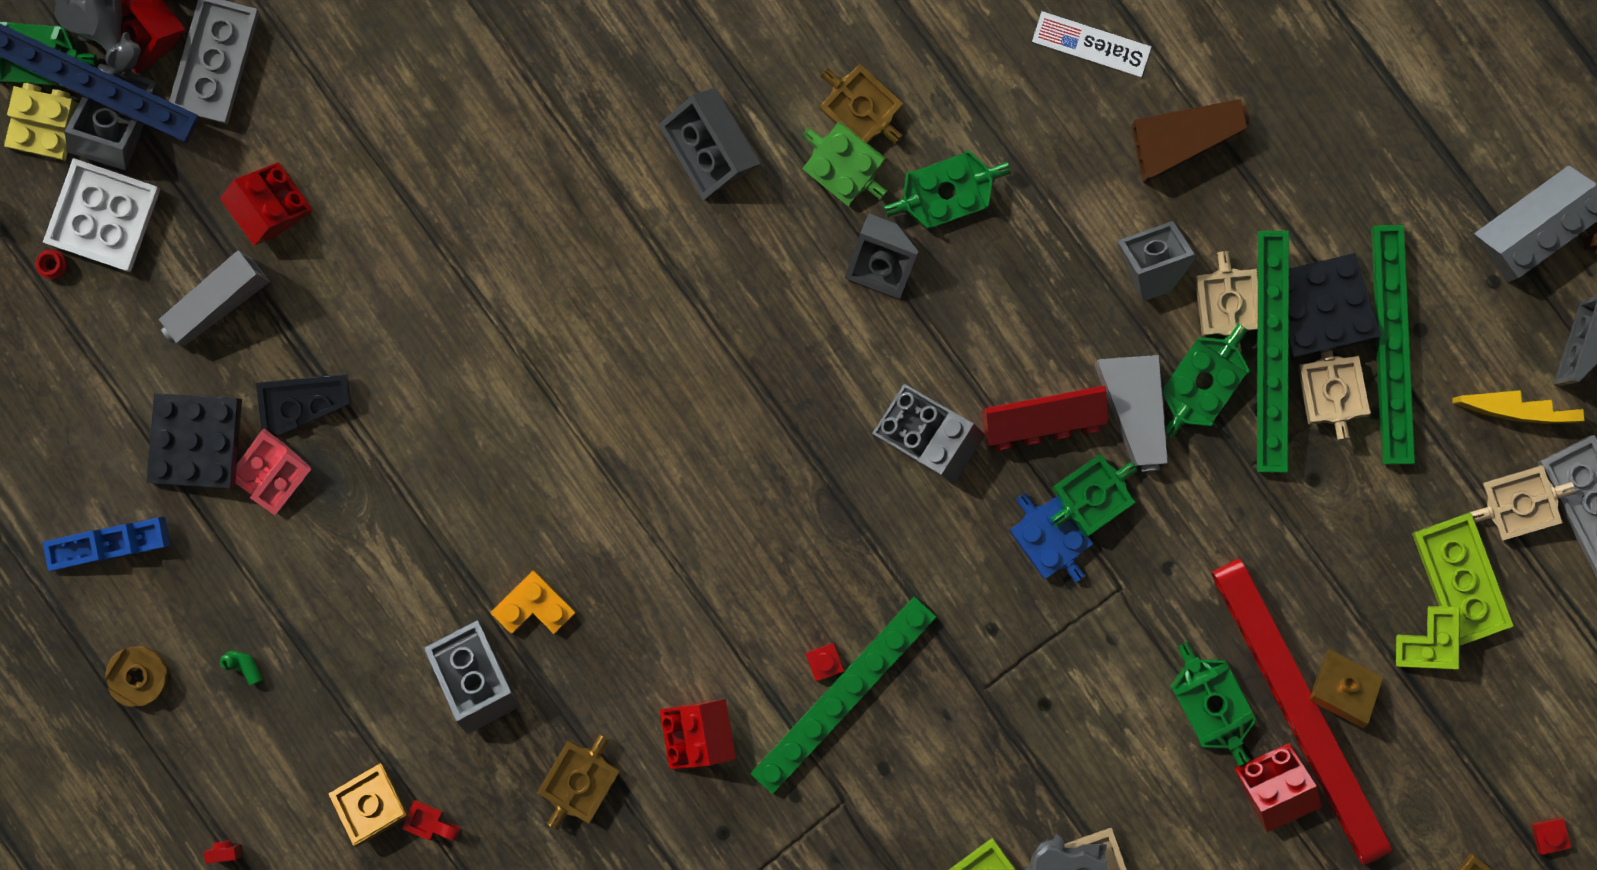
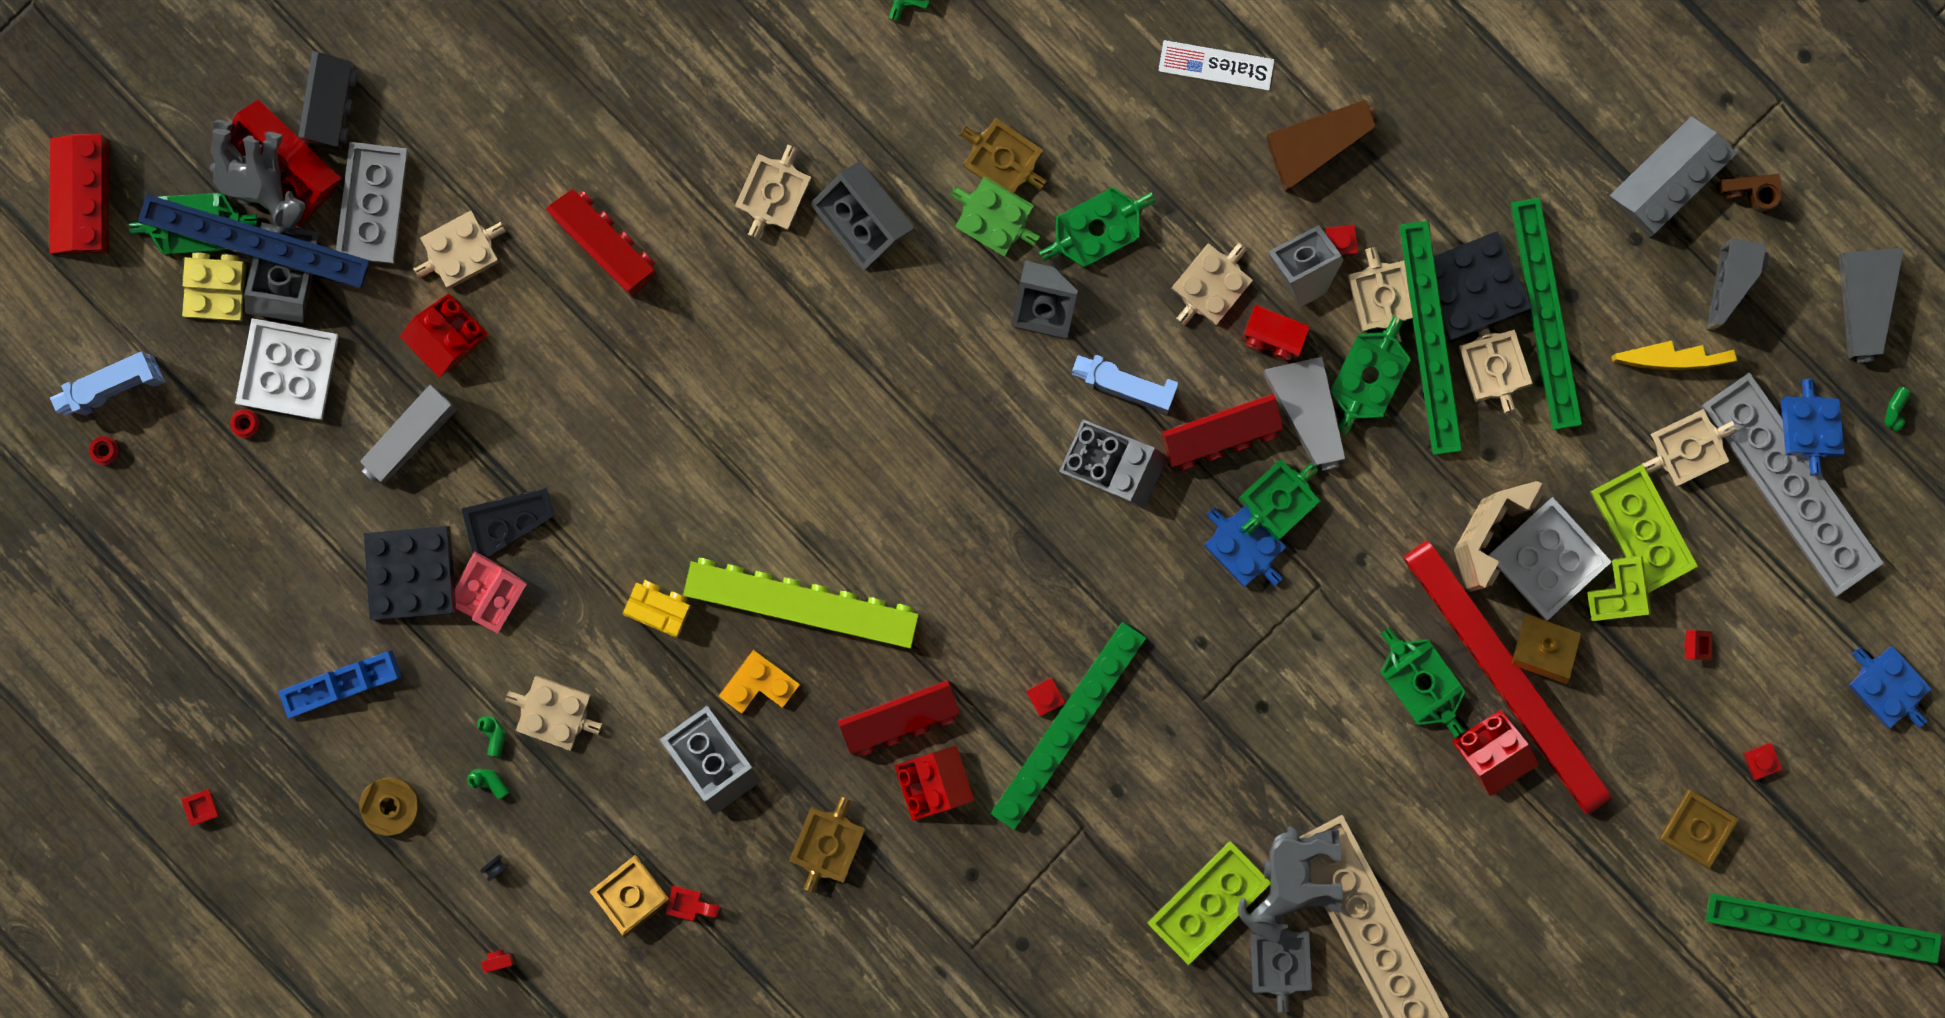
camera: 10 degrees left, 0 degrees up
none -> tan plate [414,210,506,290]
none -> green arm [477,715,506,757]
none -> black bush [480,855,509,882]
none -> tan plate [505,675,602,751]
none -> red slope [545,189,657,298]
none -> yellow brick [623,580,691,638]
none -> lime brick [683,558,919,649]
none -> tan plate [735,145,811,239]
none -> red slope [837,680,960,758]
none -> light blue hips [1072,355,1178,415]
none -> tan plate [1171,243,1253,326]
none -> red slope [1241,305,1309,363]
none -> red plate [1325,225,1358,256]
none -> tan slope [1454,481,1543,592]
none -> white plate [1488,497,1611,621]
none -> red plate [1684,630,1712,660]

